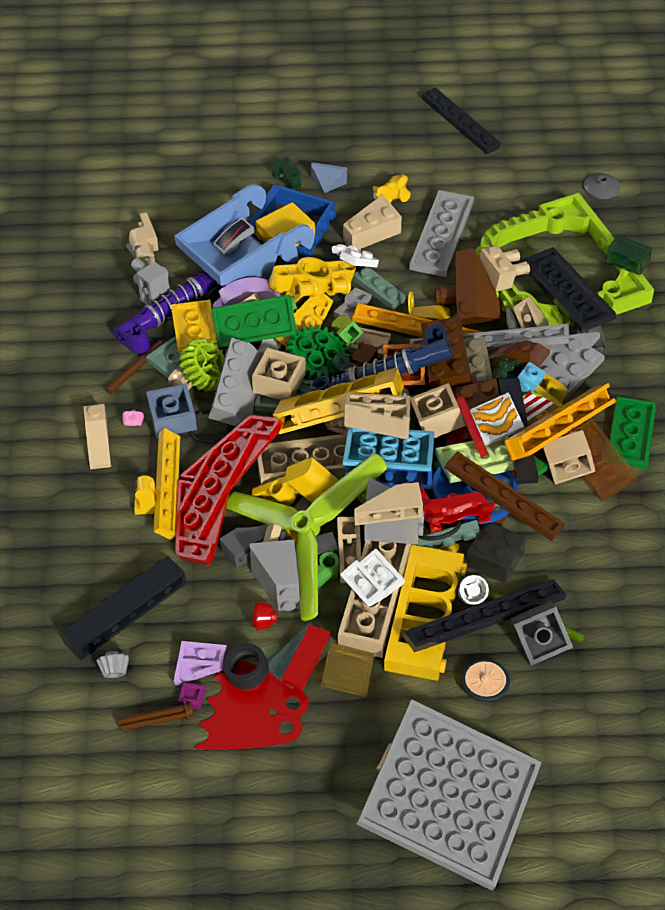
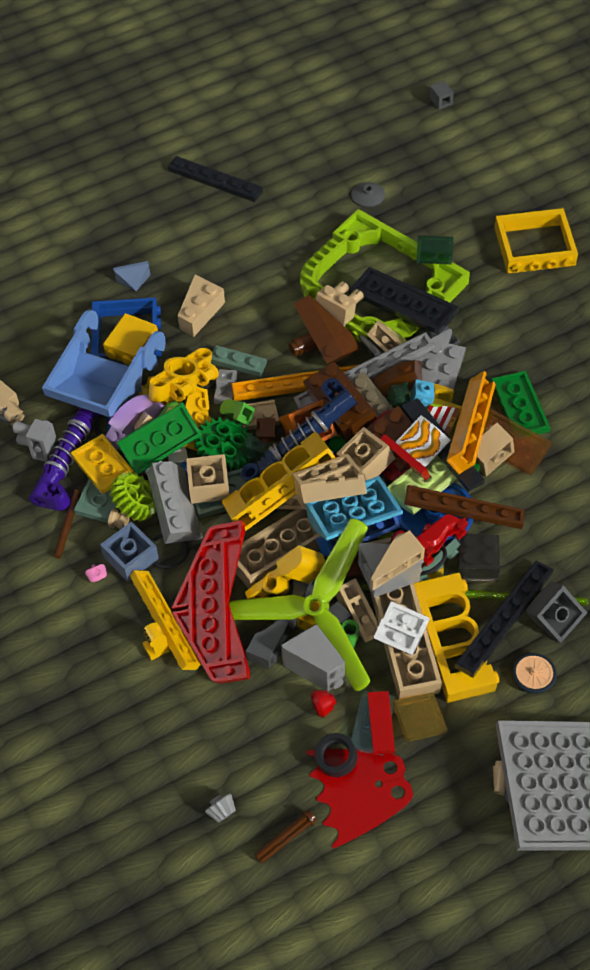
camera: 25 degrees left, 5 degrees up
black brick [61,556,186,661] -> none
tan slope [84,404,111,469] -> none
lavender wing [173,641,227,685] -> none
magenta tile [178,682,206,710] -> none
slope [213,218,254,256] -> none
tan tile [263,524,282,542] -> none
clear green leg [272,157,302,191] -> none
white plate [332,244,379,267] -> none
yellow animal [373,174,411,203] -> none
yellow piece [408,291,451,320] -> none
light grey plate [409,190,474,277] -> none
white wheel [457,575,489,605] -> none

